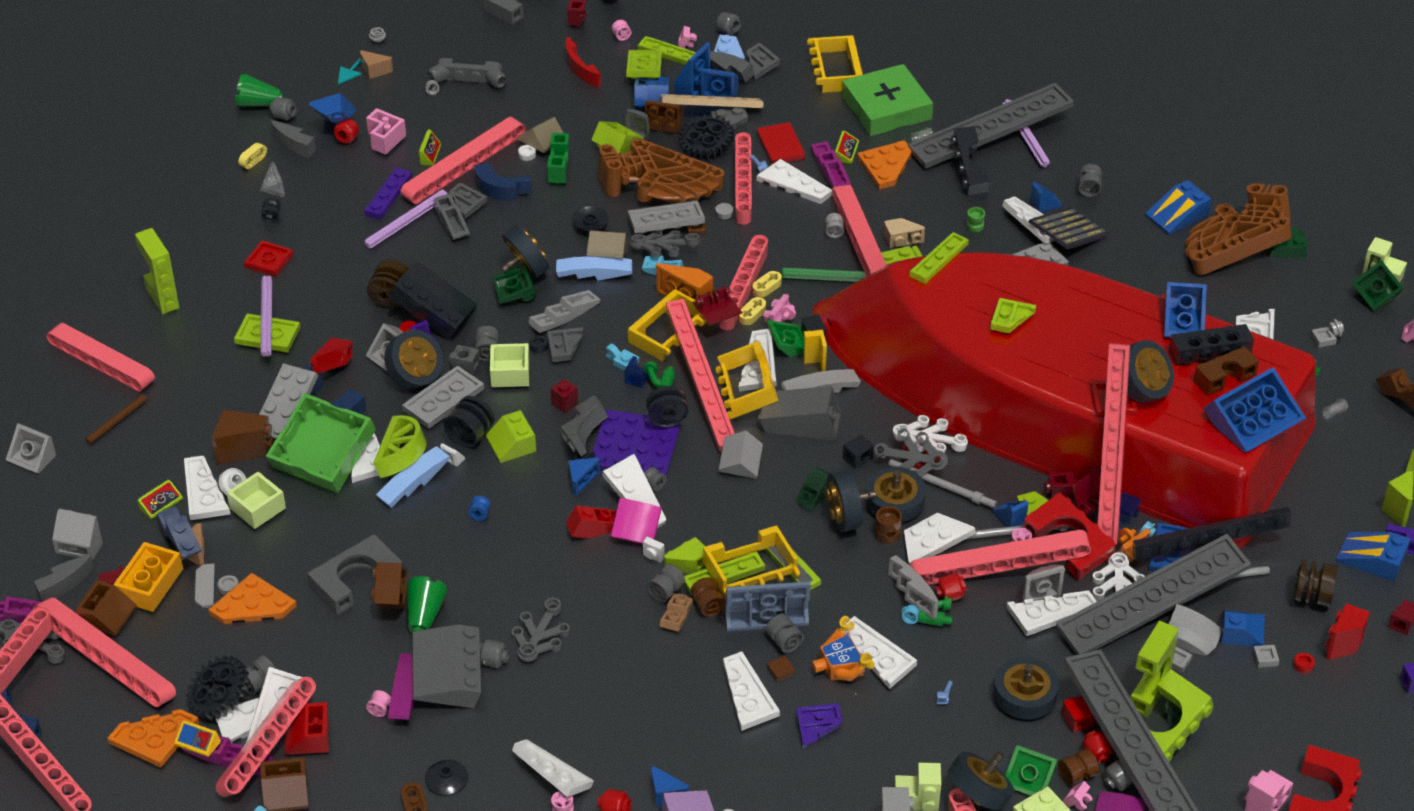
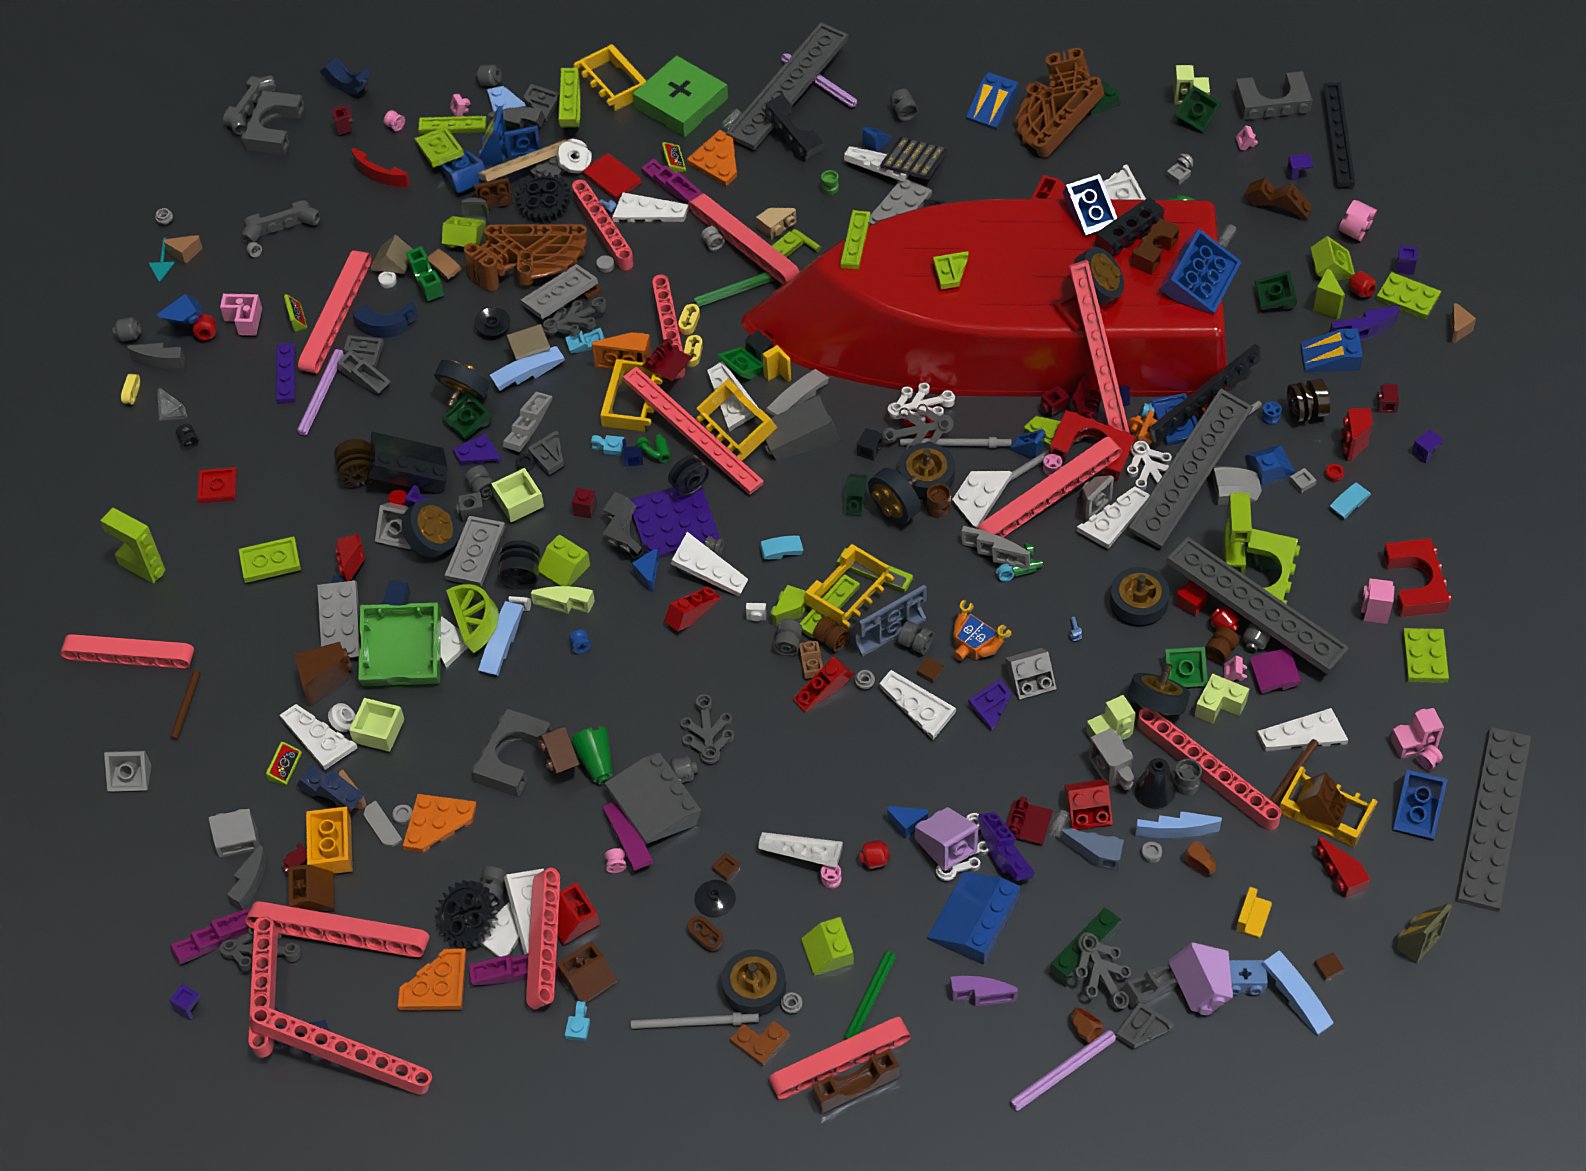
camera: 25 degrees left, 10 degrees up
slope [174,720,221,757] -> none
green cone [235,73,283,107] -> none
lavender axle [260,276,272,357] -> none
dark pink slope [611,498,662,545] -> none
light grey slope [718,430,763,479] -> none
bright pink hips [763,294,796,323] -> none
white wing [840,616,917,689] -> none
red head [936,573,967,601] -> none
none -> medium nougat slope [428,249,461,279]
none -> dark purple wing [453,434,502,466]
none -> yellowish green slope [531,586,595,614]
none -> white plate [557,139,591,174]
none -> lime window [559,68,581,128]
none -> reddish brown tile [712,852,741,882]
none -> medium azure slope [760,536,804,559]
none -> red slope [793,656,854,712]
none -> light grey plate [855,670,875,689]
none -> light grey slope [1005,648,1057,700]
none -> dark green slope [1255,271,1297,310]
none -> blue wheel [1262,401,1282,425]
none -> medium azure slope [1330,482,1371,519]

